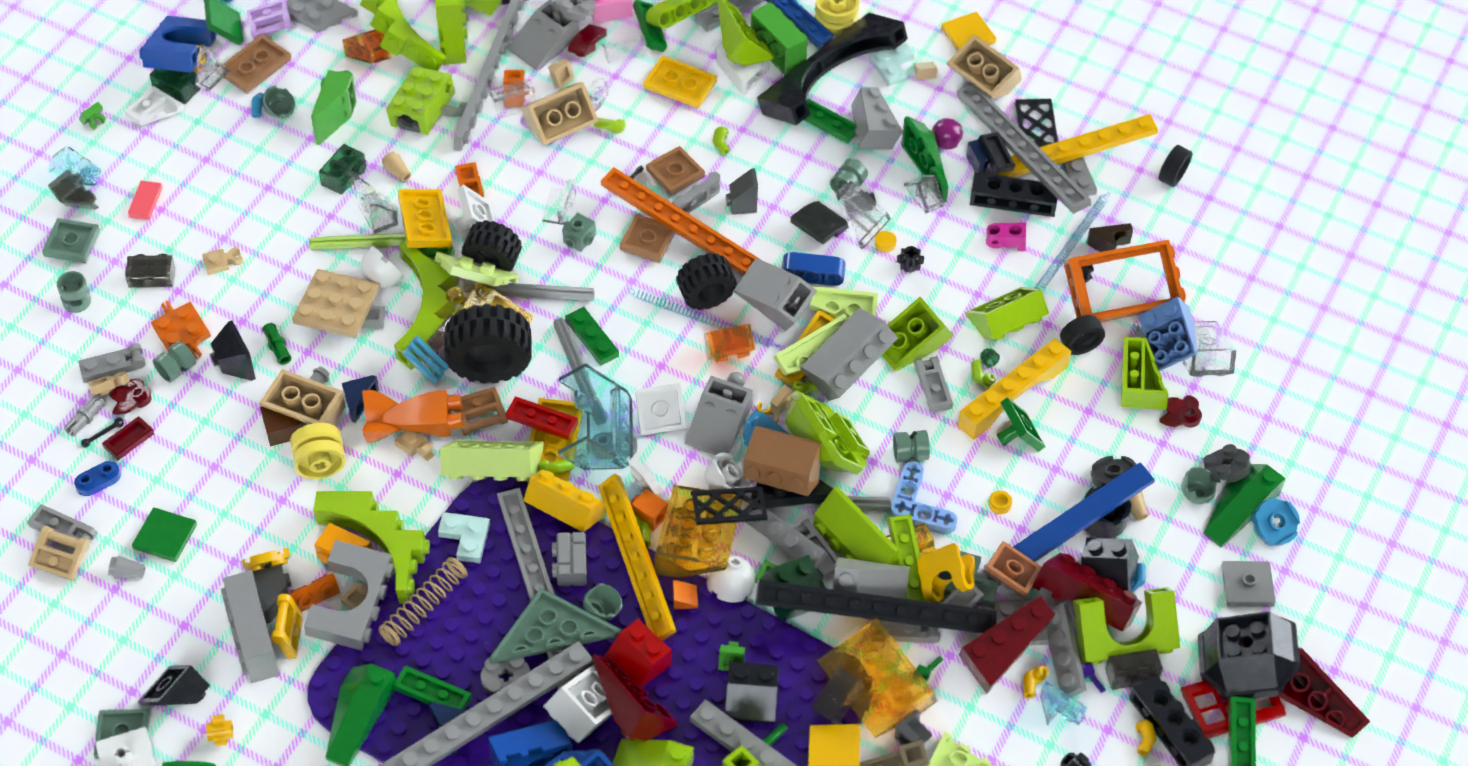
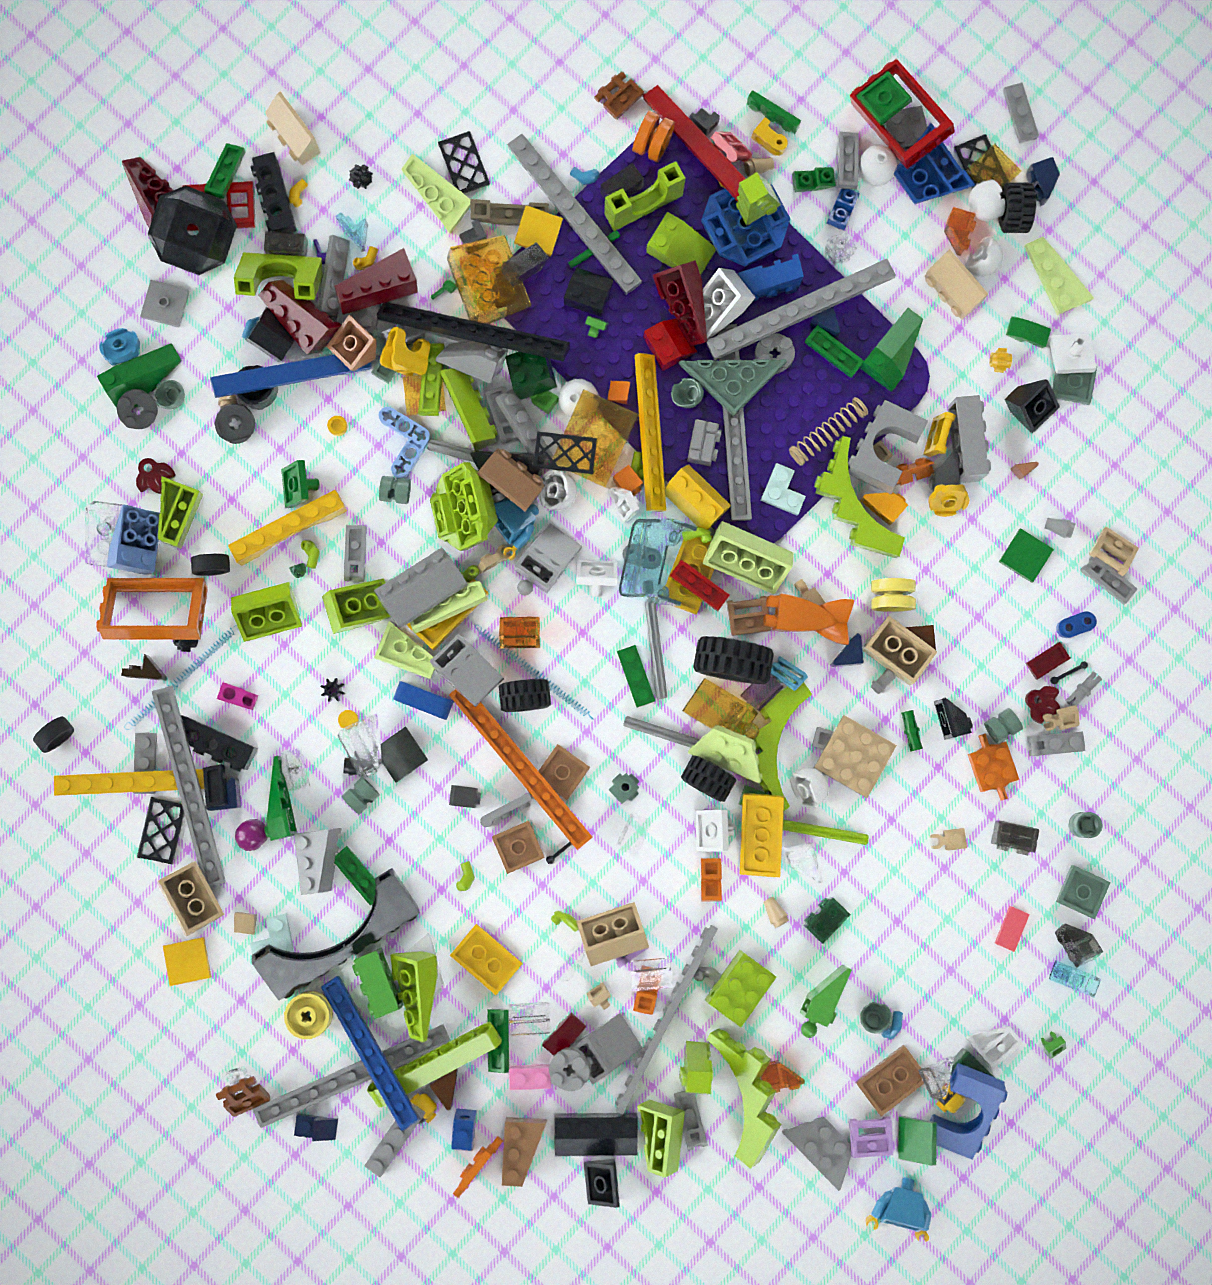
camera: 170 degrees left, 30 degrees up
none -> nougat slope [1010,461,1039,480]

